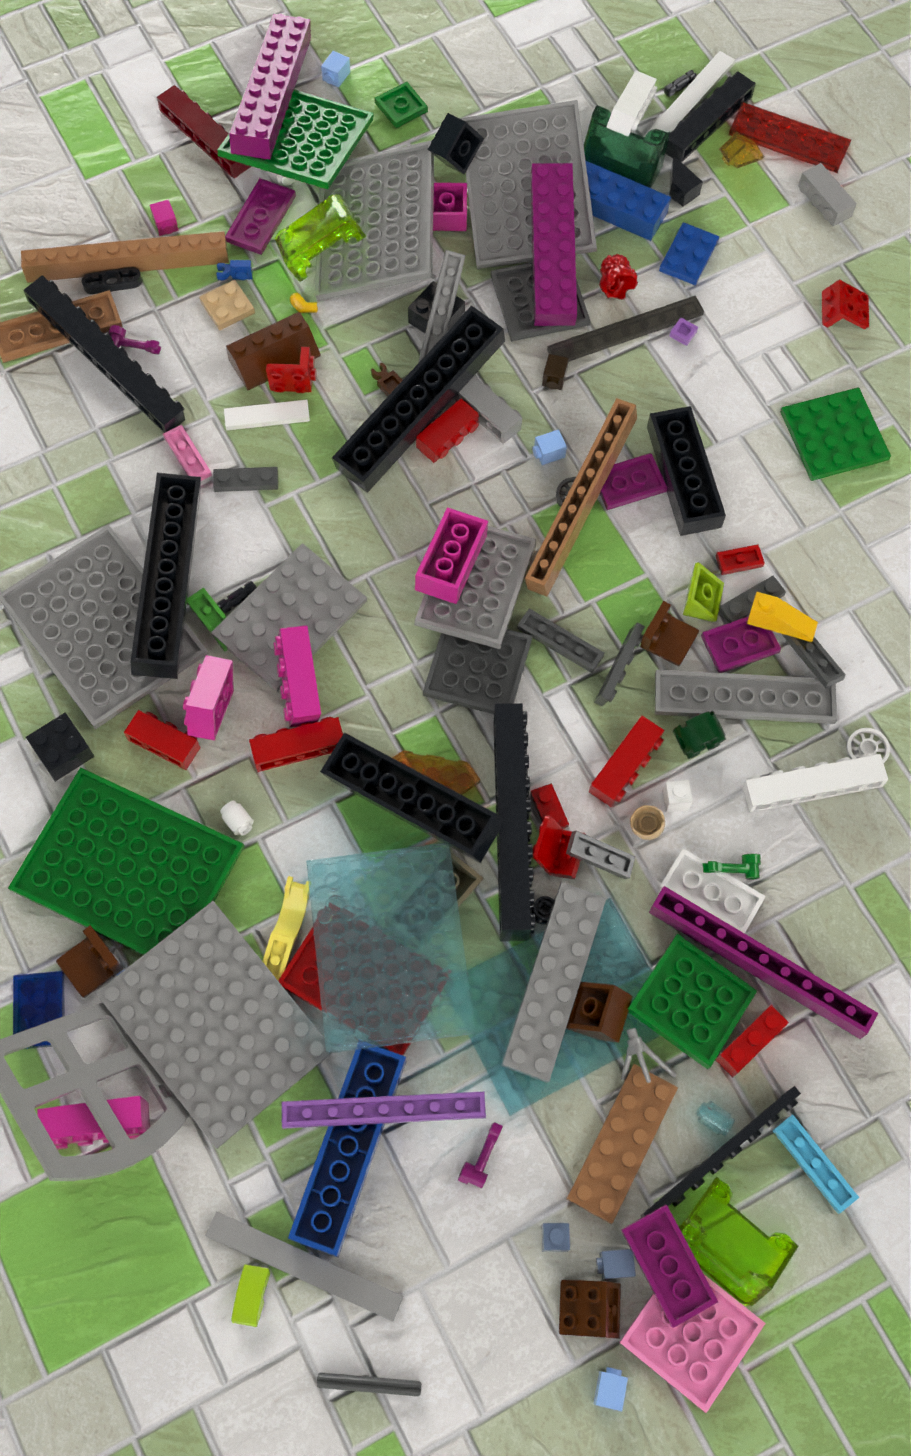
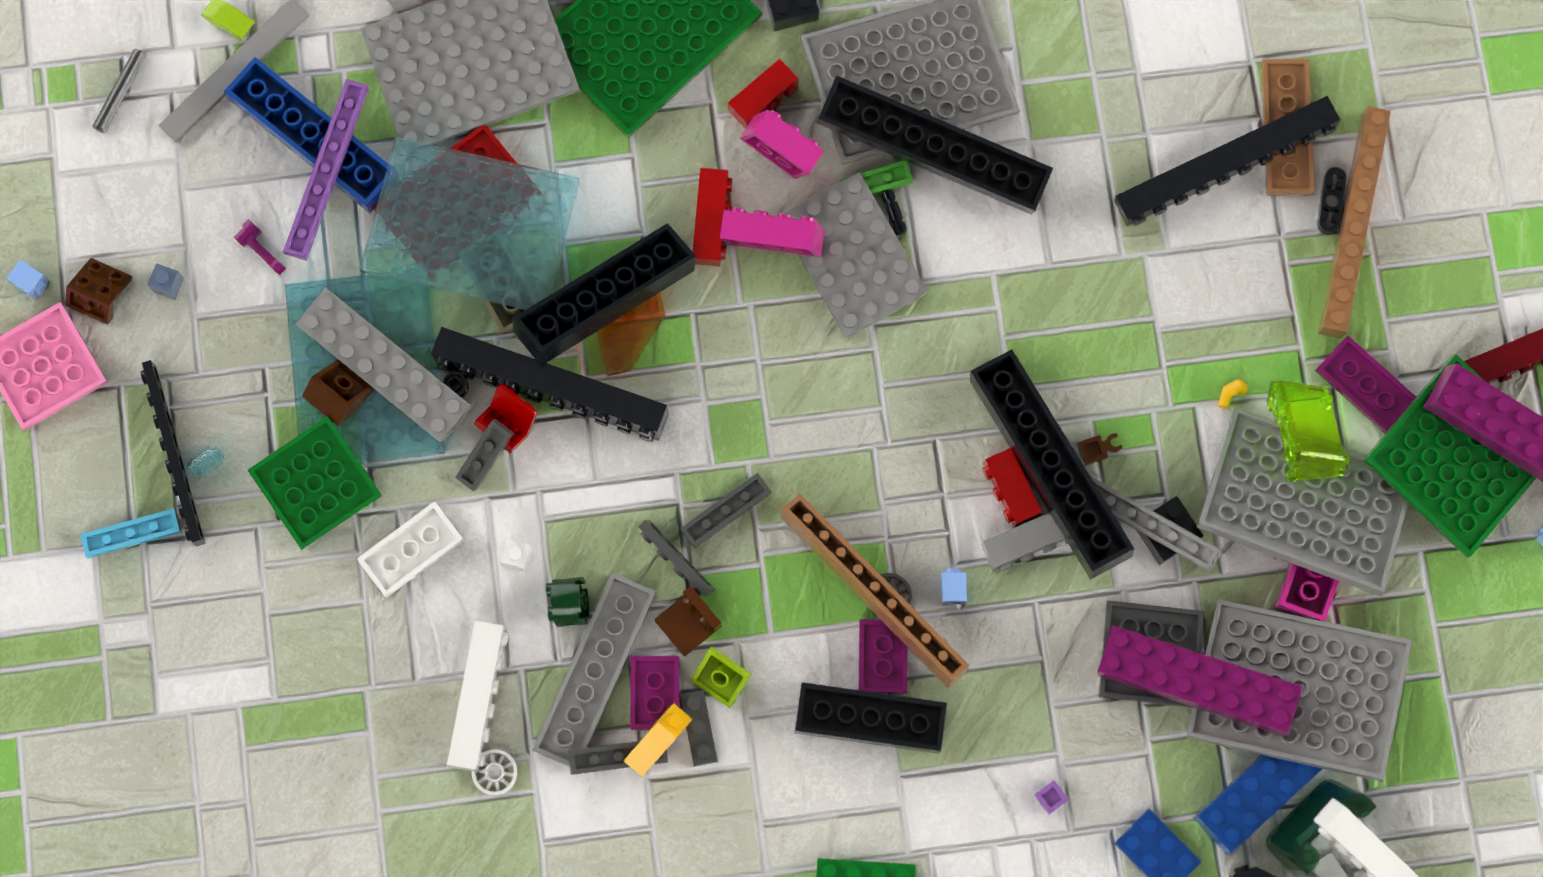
camera: 110 degrees right, 10 degrees up
magenta brick [108,325,161,355] -> none
dark pink brick [150,199,179,236] -> none
bright pink tile [163,424,212,481] -> none
tan plate [199,280,255,331] -> none
dark grey plate [213,467,278,492] -> none
blue plate [216,260,253,281] -> none
white brick [220,800,254,836] -> none
white tile [224,400,310,431] -> none
reddish brown slope [226,312,321,391] -> none
light yellow piece [262,876,312,980] -> none
red bracket [266,347,317,393] -> none
green plate [375,81,428,128] -> none
light grey plate [414,526,536,649] -> none
dark pink brick [415,507,488,604] -> none
dark grey plate [423,629,533,714] -> none
black brick [428,113,484,175] -> none
red plate [530,783,569,829] -> none
dark brown brick [542,354,569,390] -> none
clear smoke tile [547,295,704,362] -> none
medium nougat plate [566,1064,678,1225] -> none
red brick [589,716,665,807] -> none
sand blue brick [596,1249,636,1280] -> none
red hair [599,254,638,300] -> none
light grey plant [621,1027,677,1083] -> none
magenta plate [621,1205,718,1328] -> none
tan hair [630,805,666,840] -> none
magenta brick [649,886,879,1039] -> none
clear neon green windscreen [678,1177,799,1306] -> none
green brick [703,854,761,880] -> none
red brick [715,1005,789,1078] -> none
red plate [716,544,765,575] -> none

